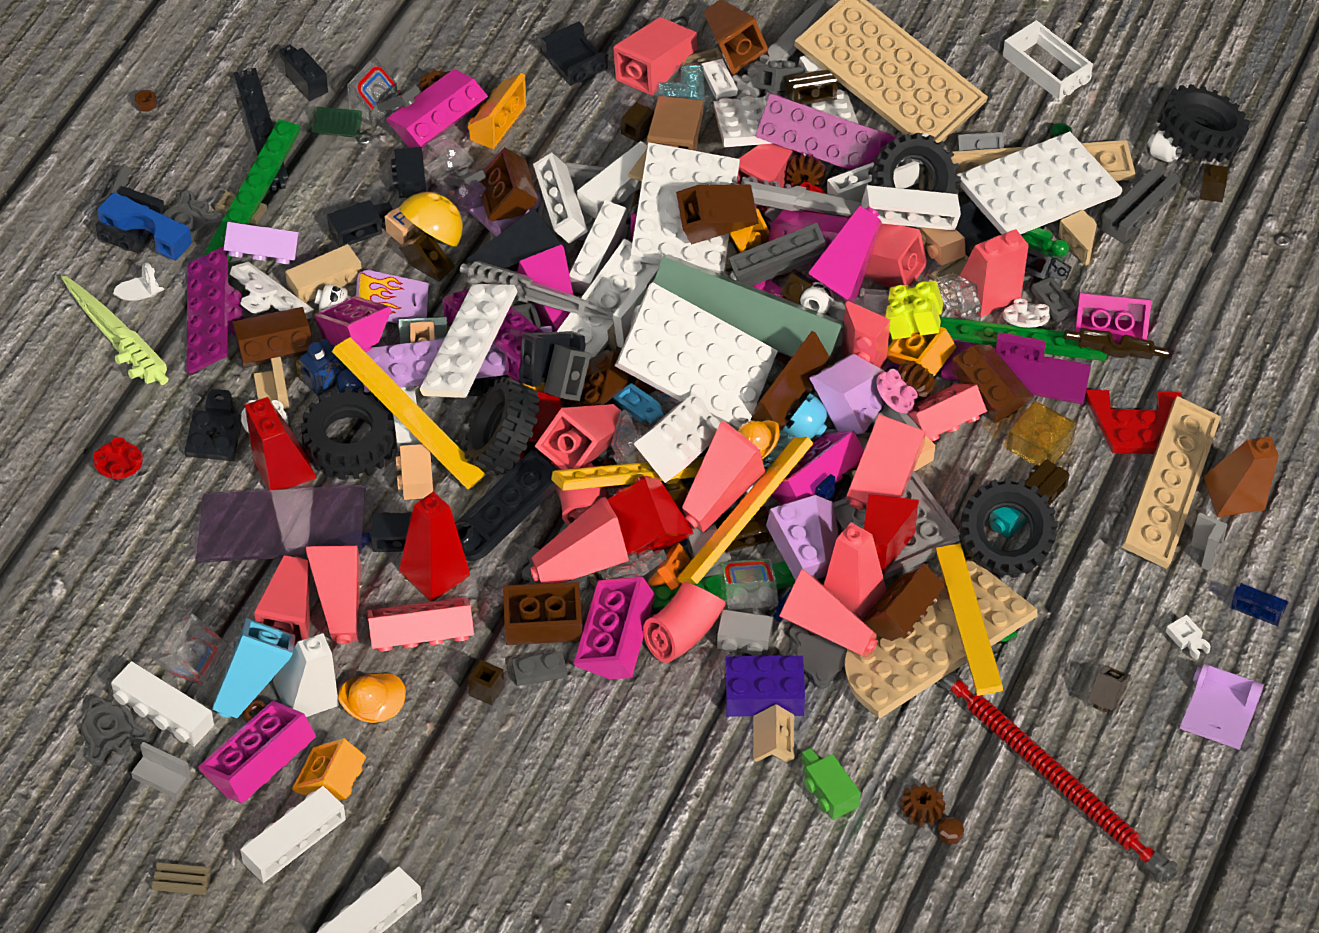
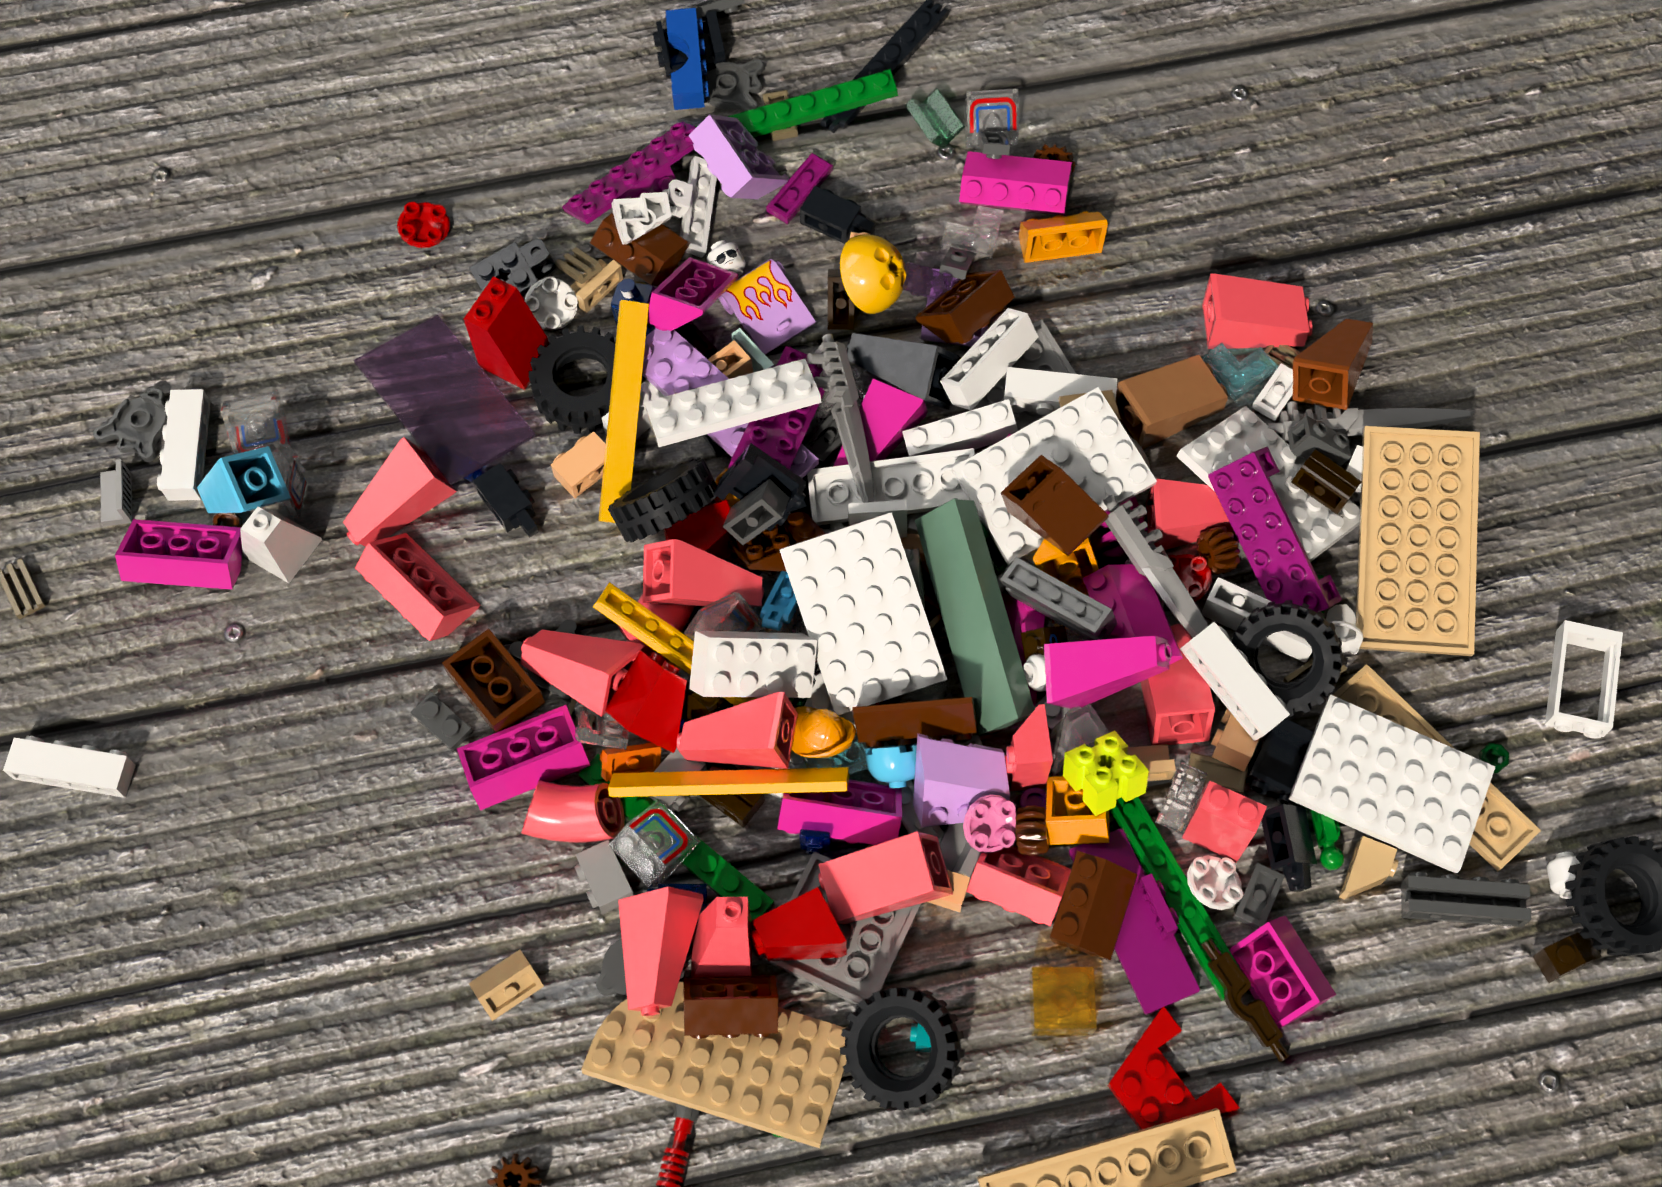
camera: 55 degrees right, 15 degrees up
yellowish green piece [61,276,168,385] -> none
white piece [113,262,164,301] -> none
white brick [240,786,346,883] -> none
coral slope [254,555,310,647] -> none
black hinge [279,44,328,102] -> none
tan brick [285,244,362,303] -> none
light orange slope [292,738,366,801] -> none
light orange hat [338,674,406,723] -> none
black hinge [391,147,426,199] -> none
red slope [399,491,470,602] -> none
black plate [455,449,558,561] -> none
dark brown brick [468,660,504,706] -> none
black panel [542,21,608,86] -> none
dark brown brick [621,102,654,143] -> none
dark purple brick [725,655,805,717] -> none
lavender wedge [766,495,839,581] -> none
bright green hinge [801,748,861,820] -> none
yellow tile [936,543,1003,696] -> none
plate [957,132,1004,151] -> none
dark brown brick [1022,459,1070,506] -> none
none -> dark tan tile [555,247,603,284]
none -> white slope [612,192,672,244]
none -> magenta tile [766,153,833,224]

